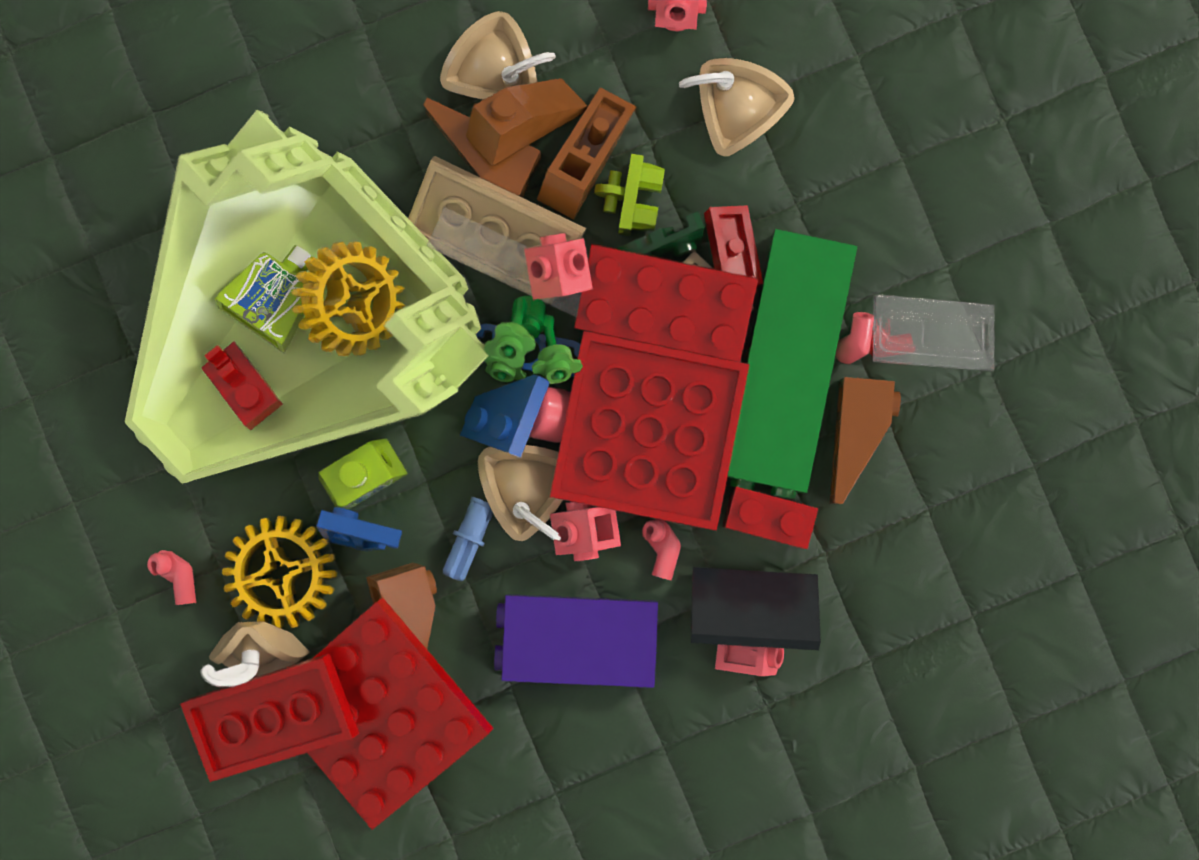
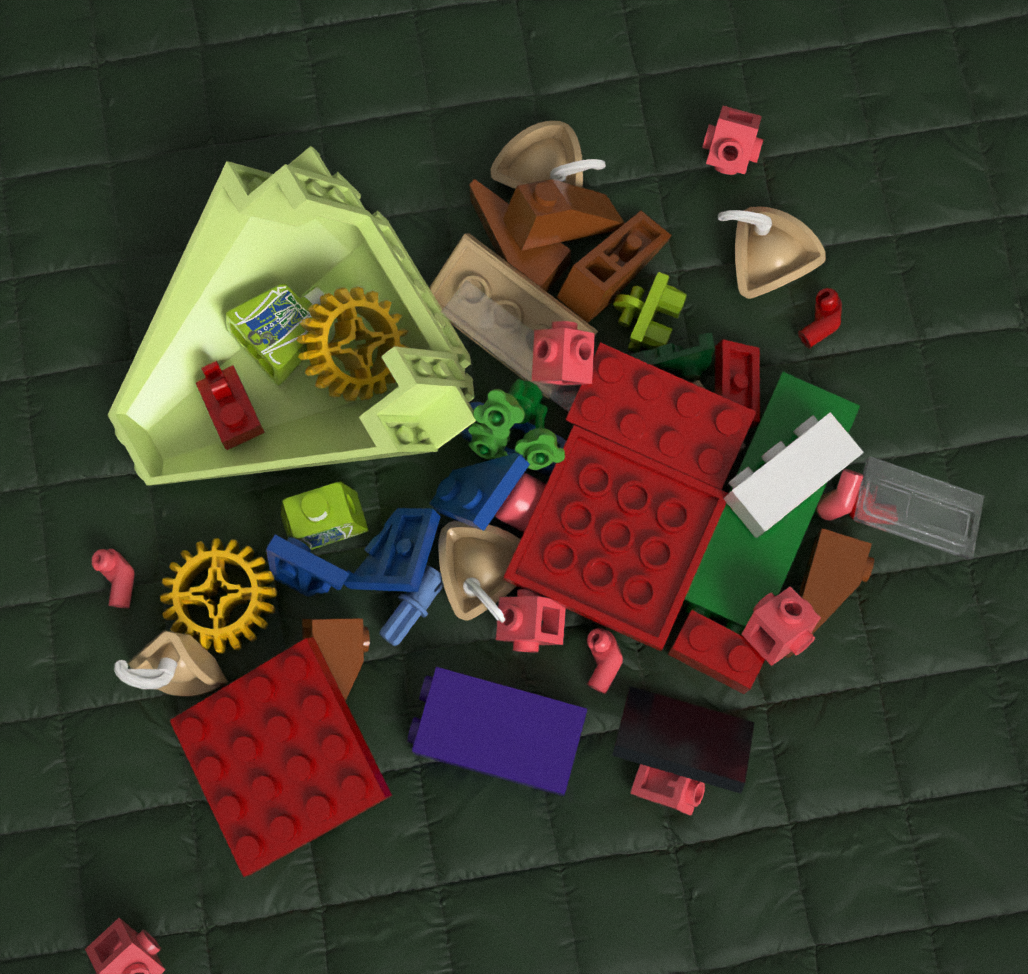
camera: 15 degrees right, 10 degrees down
red plate [180,653,360,782] -> none
none -> blue wing [344,508,440,592]
none -> white brick [723,412,864,538]
none -> coral brick [741,587,821,666]
none -> red arm [798,288,842,349]

